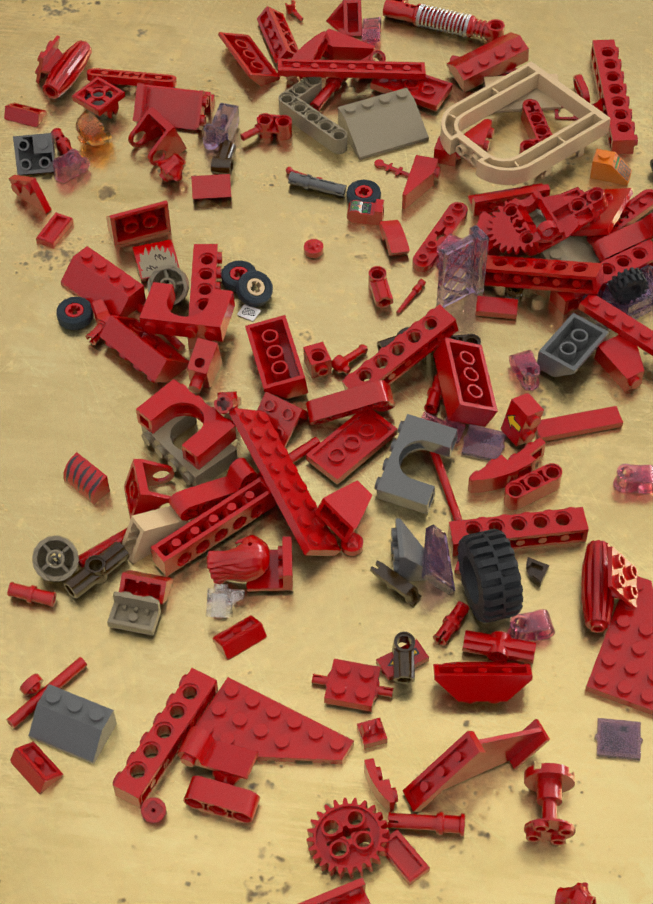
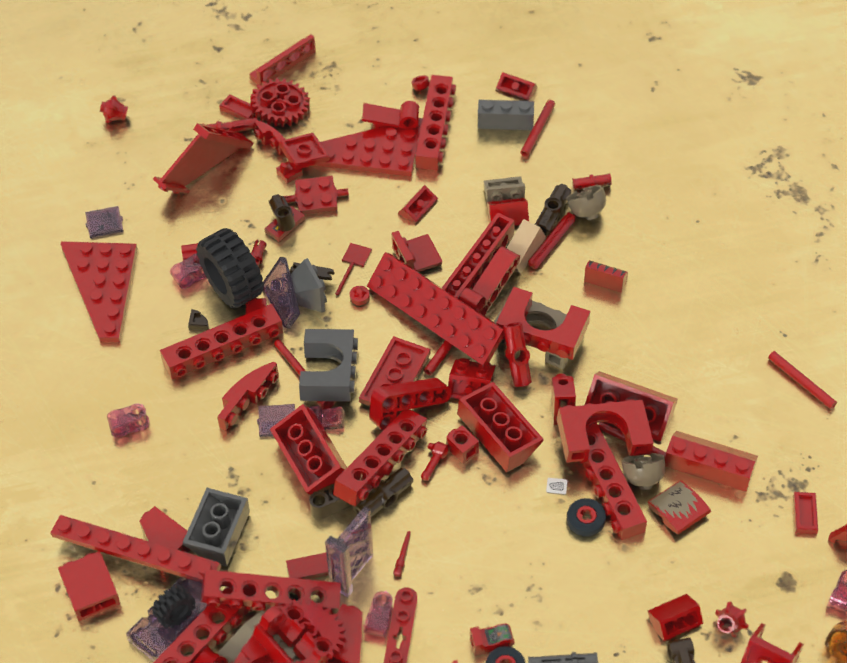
camera: 160 degrees right, 0 degrees up
red tile [20,673,44,696] -> none
black bush [56,297,93,330] -> none
red arm [85,299,111,345] -> none
red slope [106,200,171,246] -> none
red hose [124,459,174,519] -> none
red beam [183,776,260,823] -> none
clear brick [206,584,245,618] -> none
red piece [207,535,270,586] -> none
black bush [236,270,273,307] -> none
red tile [304,239,324,258] -> none
slope [315,480,373,544] -> none
red piece [368,266,393,309] -> none
red slope [378,220,410,256] -> none
red pin [424,374,443,414] -> none
red wedge [433,662,533,704] -> none
red brick [501,393,544,446] -> none
red beam [504,463,562,510] -> none
clear pink piece [509,350,541,390] -> none
red piece [524,763,576,846] -> none
red tile [536,406,623,441] -> none
red plate [581,540,638,633] -> none
none -> red tile [279,132,330,170]
none -> red piece [335,243,372,296]

